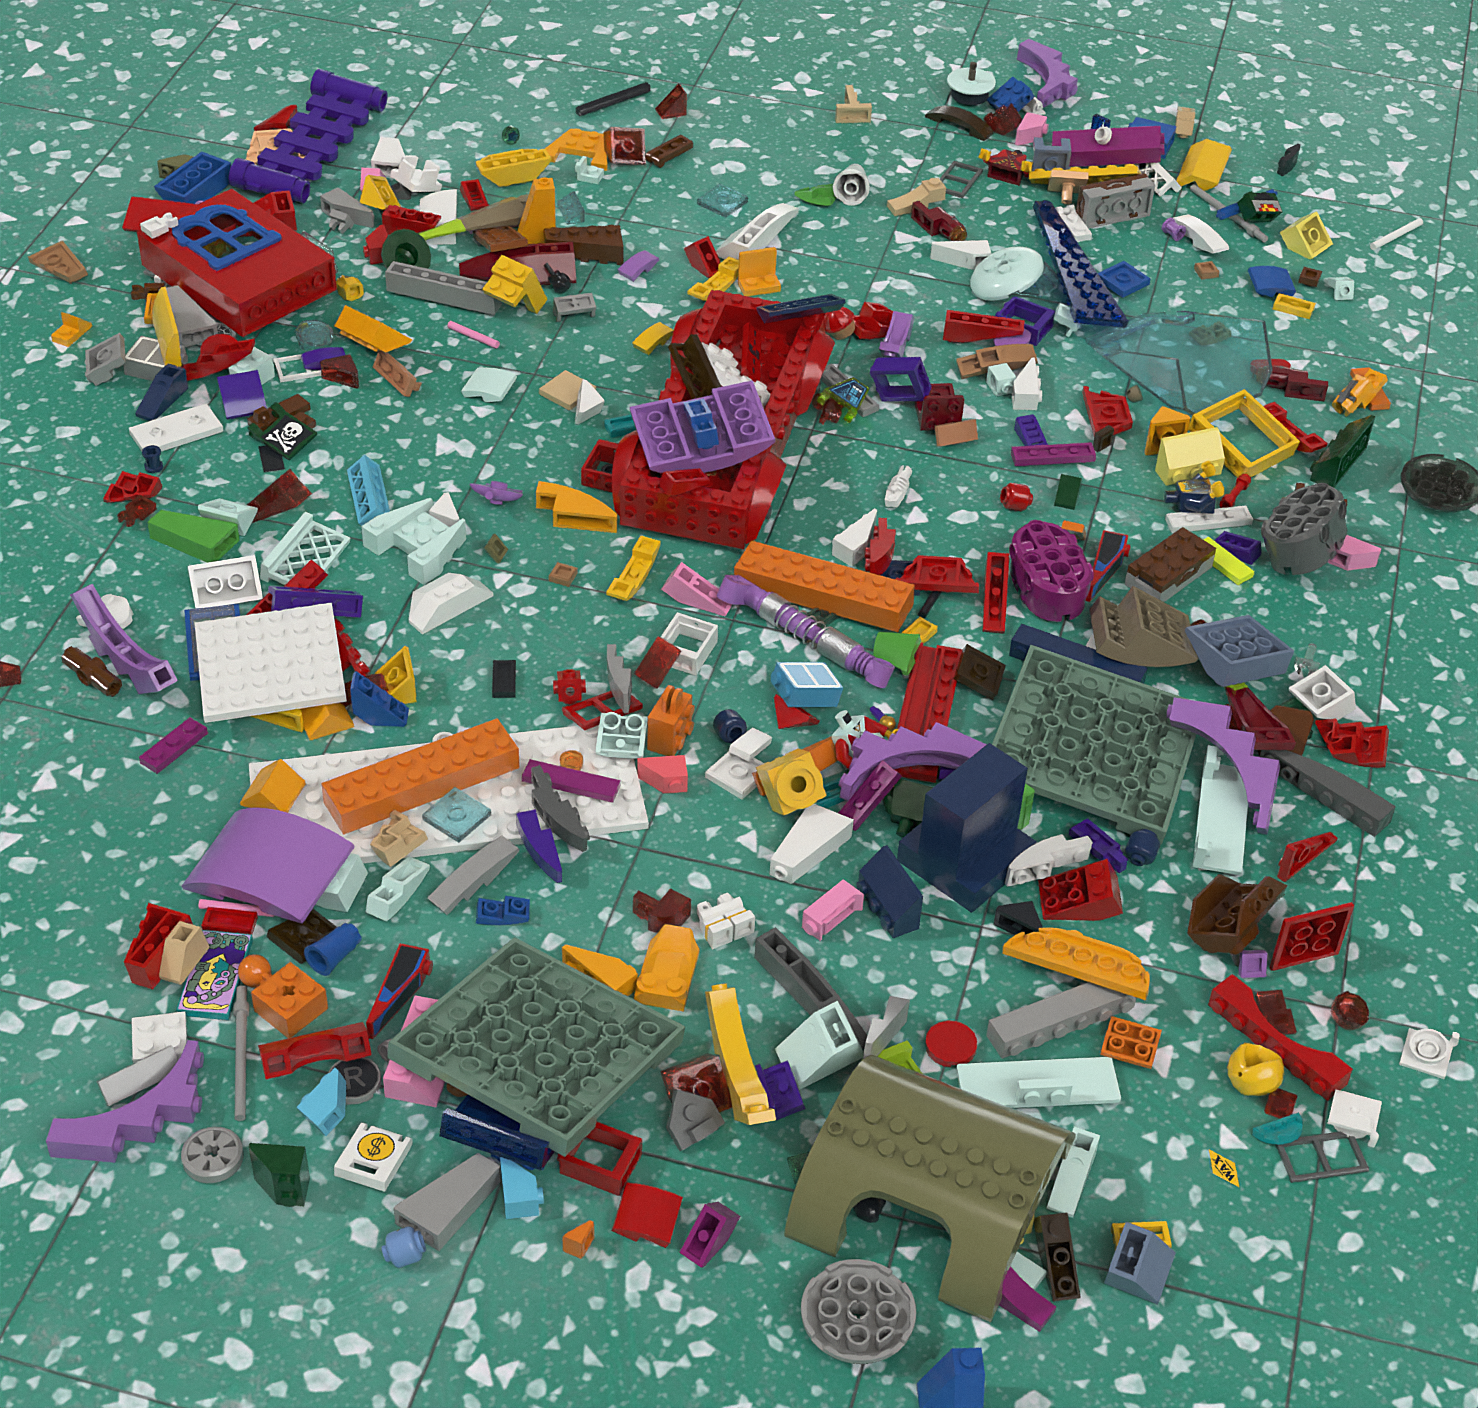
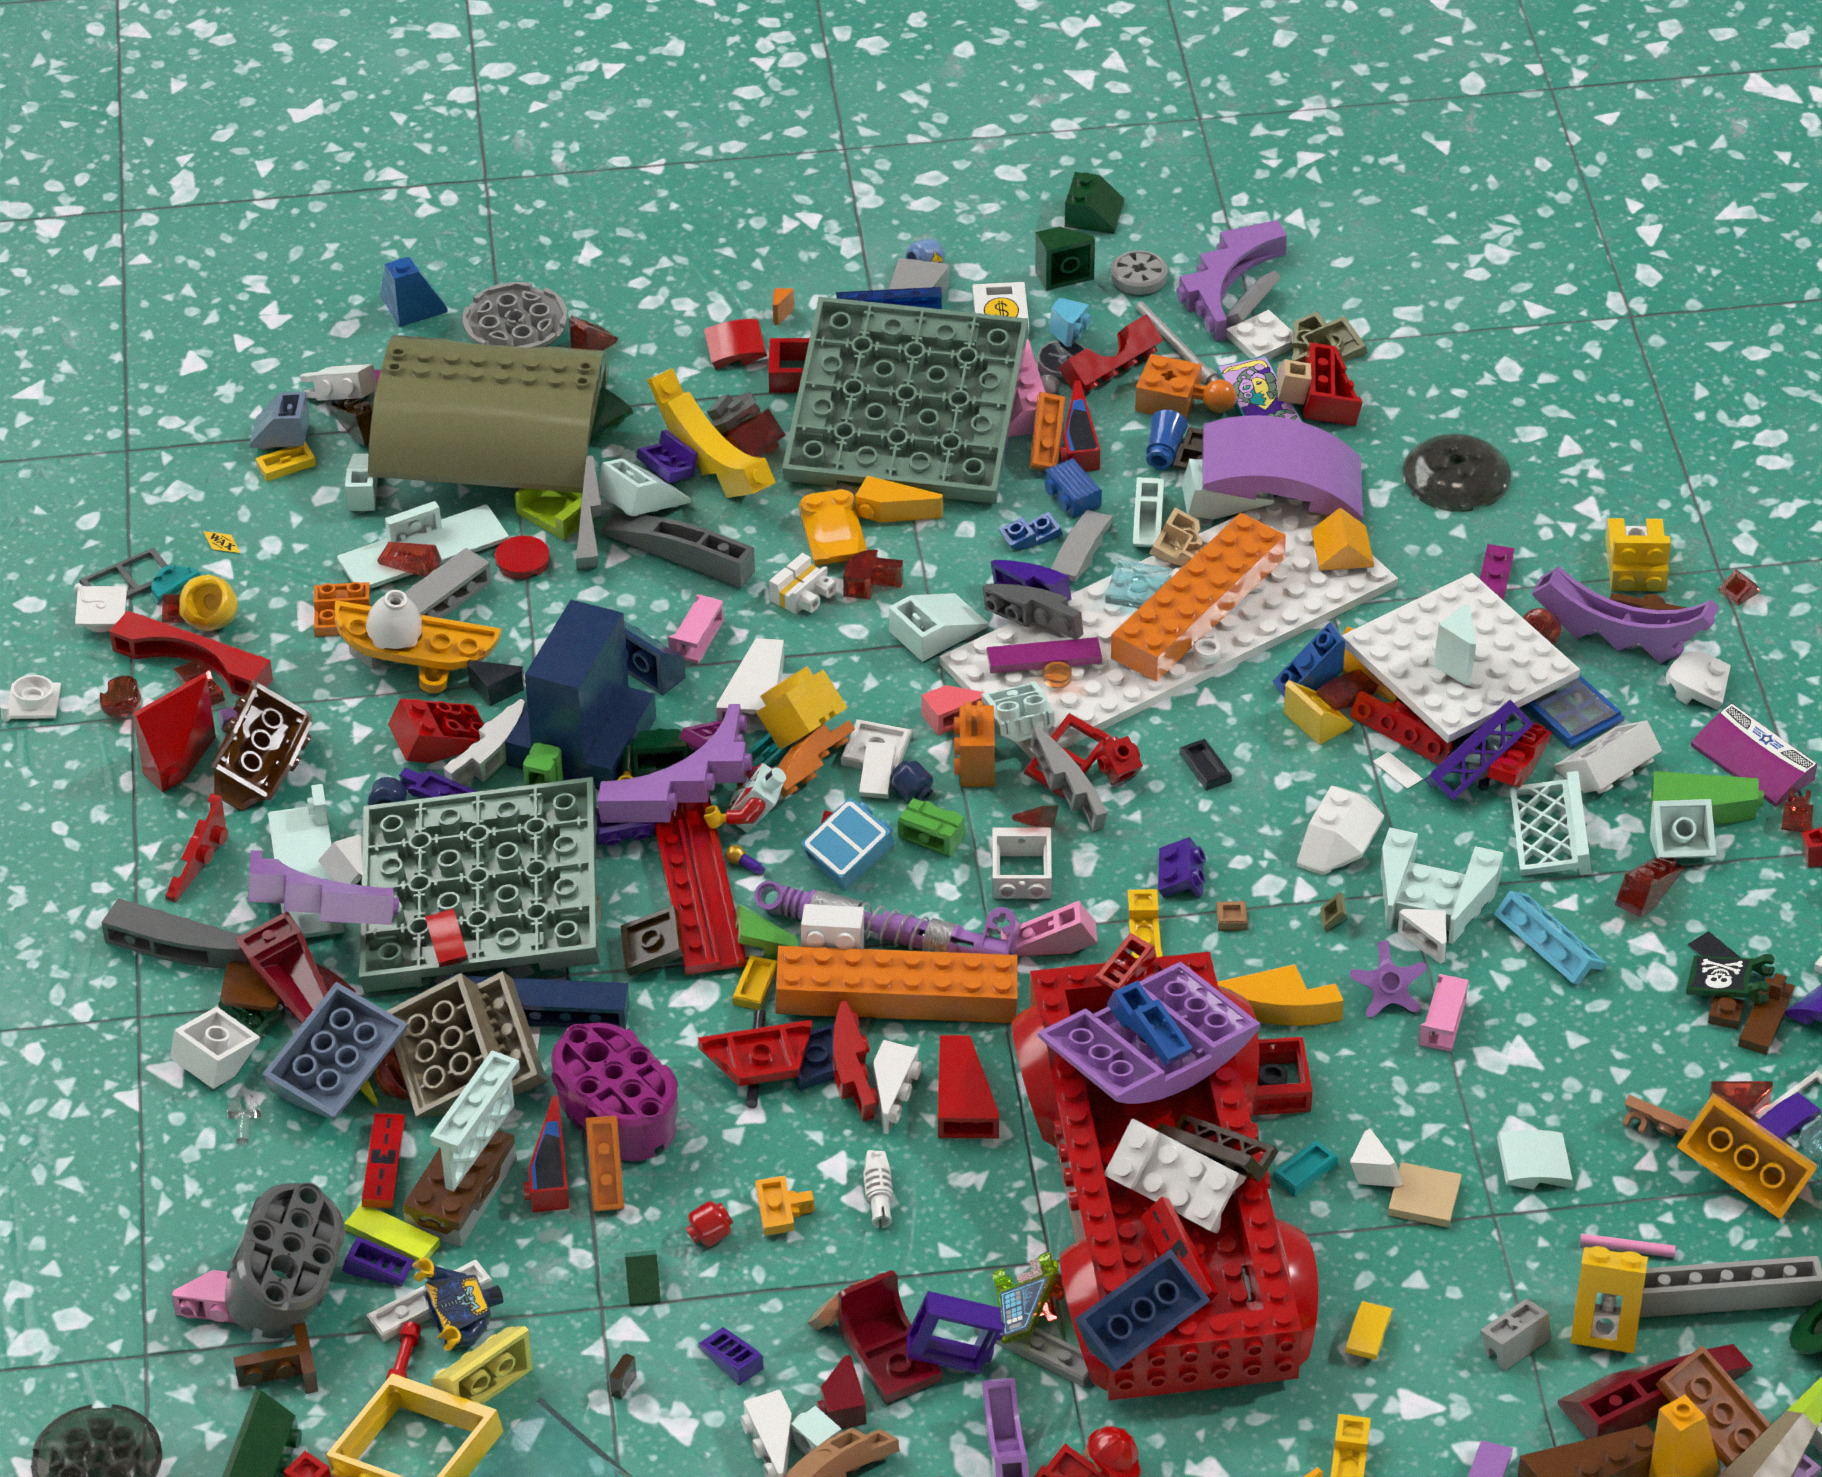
camera: 160 degrees right, 0 degrees up
black piece [543,263,571,293] -> none
magenta slope [679,1202,741,1268] -> none
red slope [982,552,1009,633] -> none
magenta plate [1011,442,1096,466] -> none
red wing [1082,386,1133,437] -> none
light orange slope [1144,406,1190,456] -> none
red slope [1315,718,1389,768] -> none
none -> white hinge [300,364,377,401]
none -> white slope [318,835,363,885]
none -> red tile [362,1113,405,1208]
none -> white piece [366,590,422,649]
none -> clear red slope [377,542,441,577]
none -> slope [425,908,468,967]
none -> light aqua fence [430,1051,520,1191]
none -> clear red slope [569,315,618,351]
none -> light orange hinge [755,1176,815,1236]
none -> white slope [801,904,864,949]
none -> dark red slope [816,1354,866,1429]
none -> light aqua slope [888,593,989,662]
none -> bright green brick [898,798,965,857]
none -> red slope [938,1035,999,1139]
none -> orange tile [1029,392,1065,472]
none -> blue brick [1044,458,1102,518]
none -> dark green slope [1065,172,1124,234]
none -> dark purple bracket [1158,837,1206,898]
none -> olive slope [1292,311,1368,362]
none -> white sticker [1373,752,1423,789]
none -> clear smoke brick [1402,433,1511,512]
none -> bright pink window [1418,974,1469,1052]
none -> light aqua slope [1433,605,1476,685]
none -> clear red head [1523,608,1562,644]
none -> yellow brick [1605,518,1671,591]
none -> magenta slope [1691,704,1817,807]

